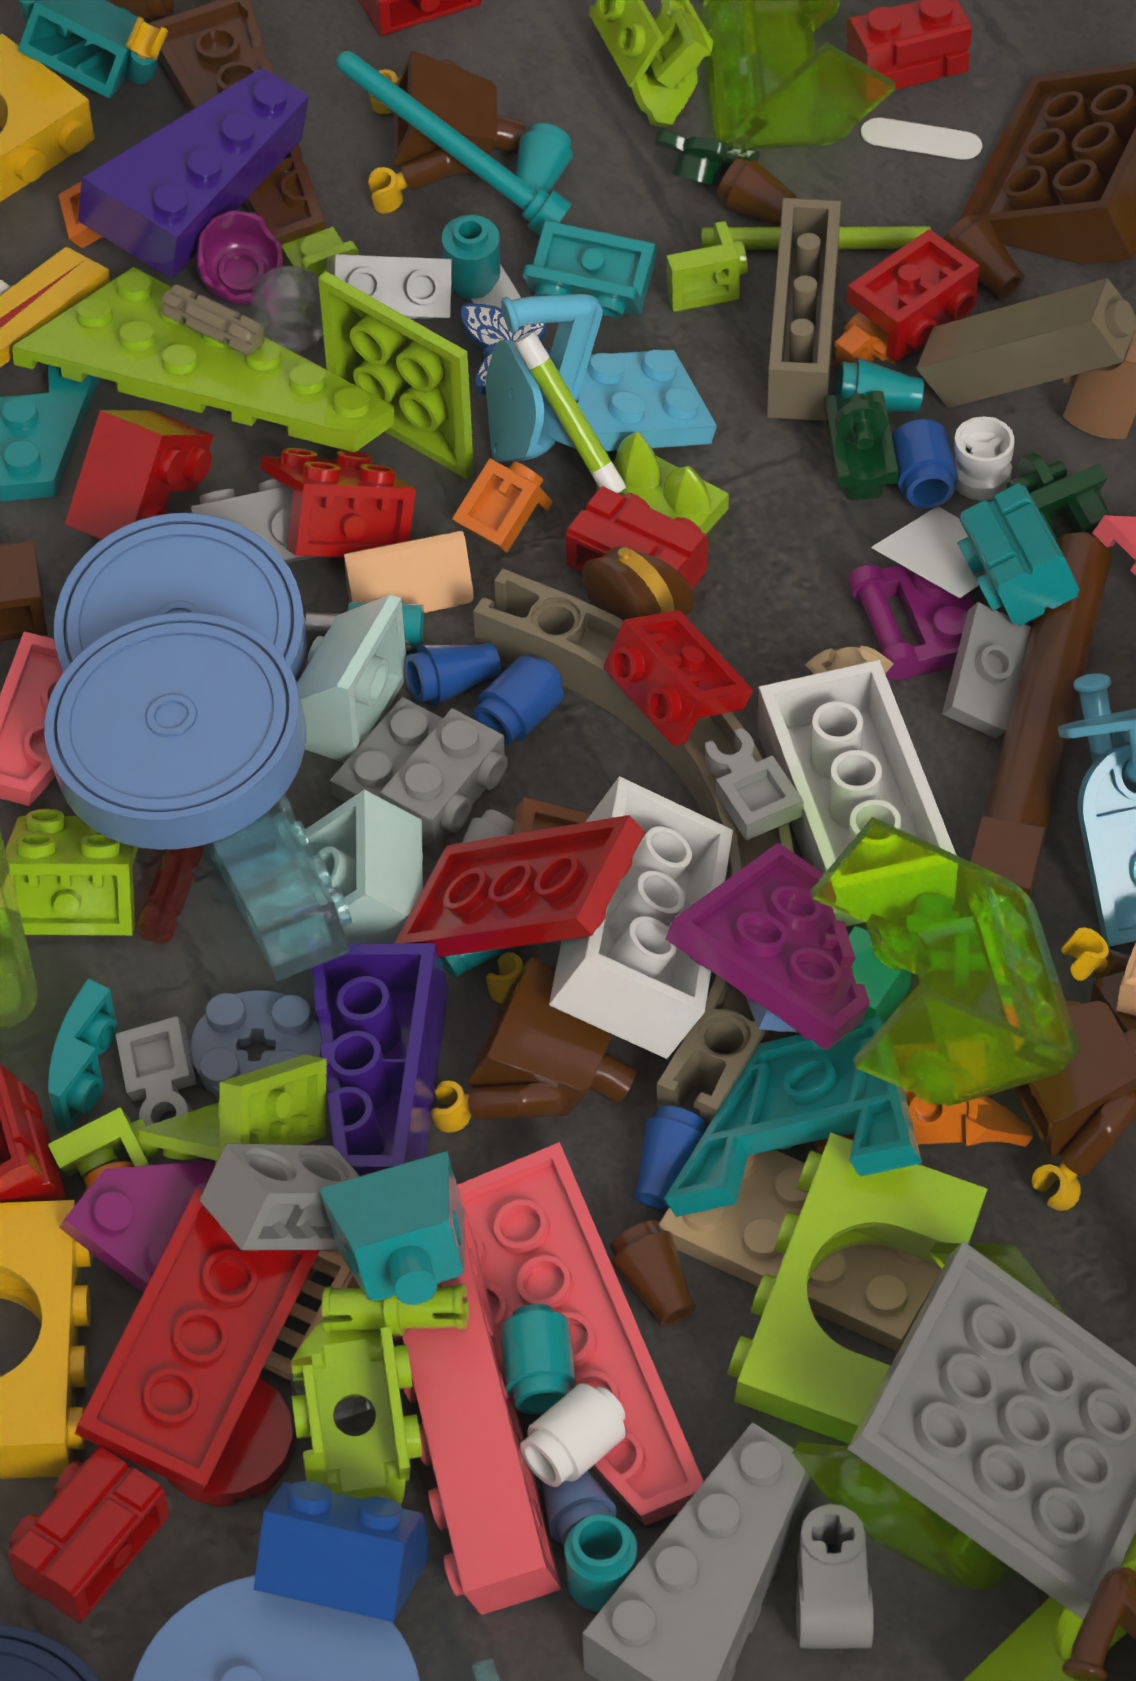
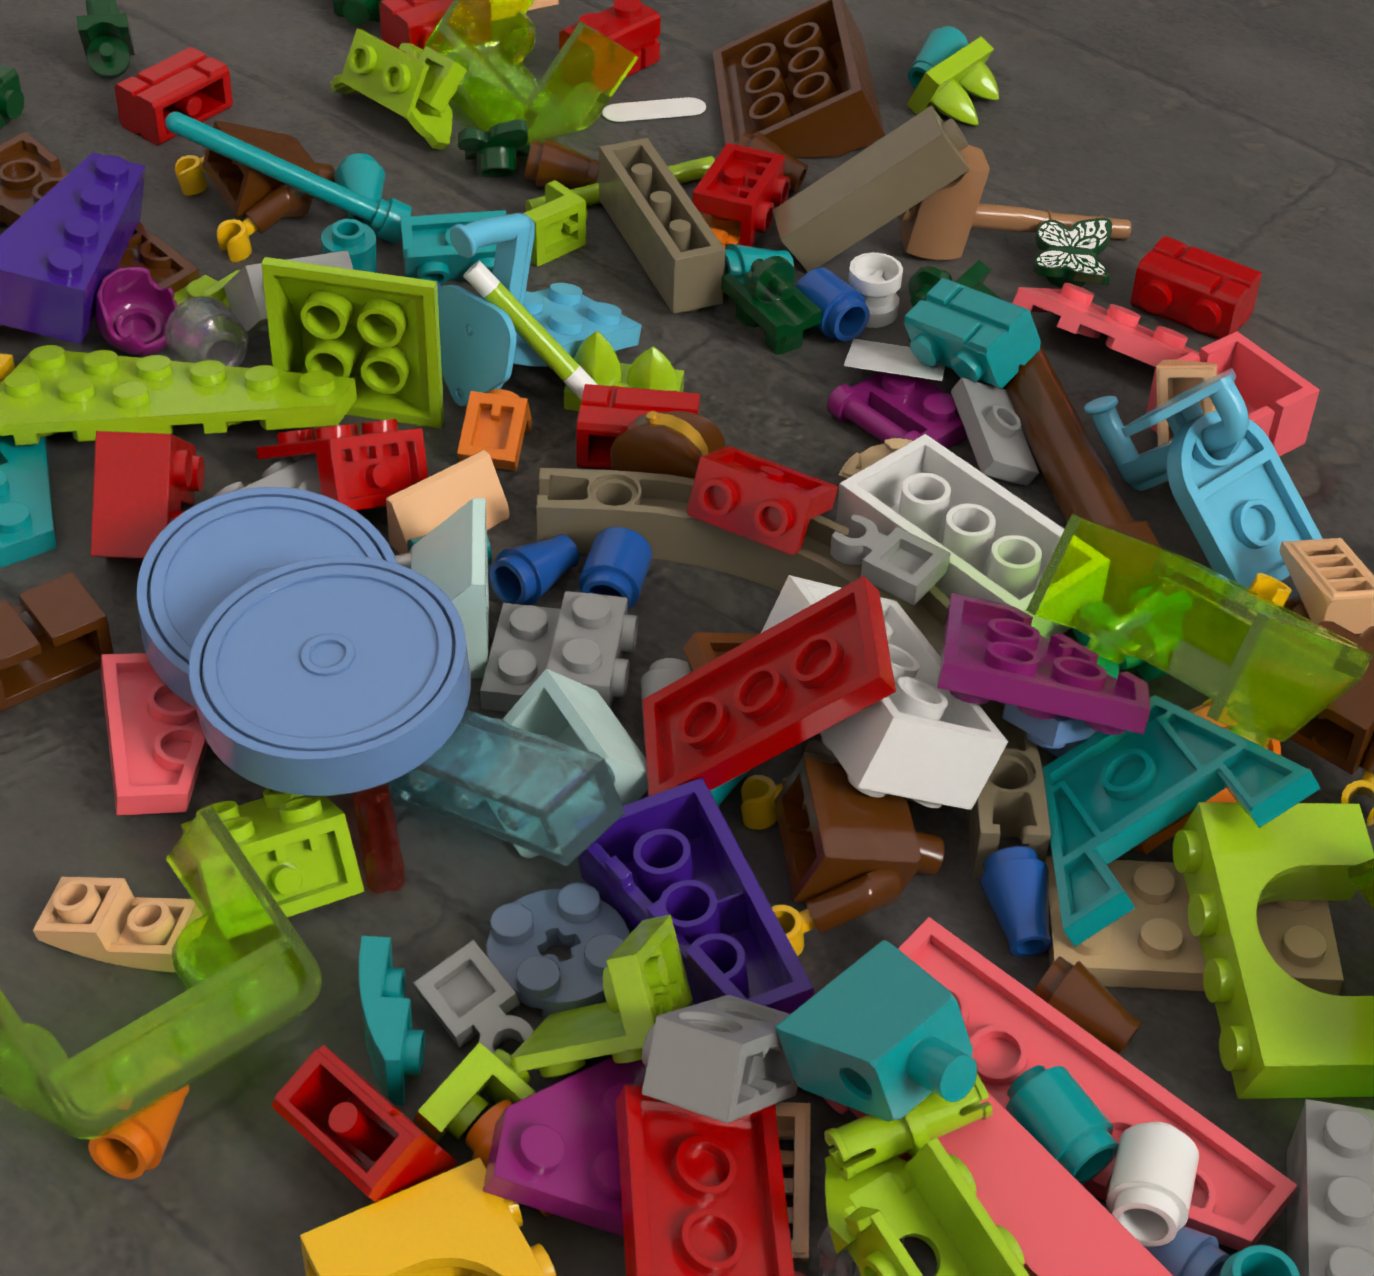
camera: 30 degrees left, 10 degrees down
dark tan axle [161,284,265,355] -> none

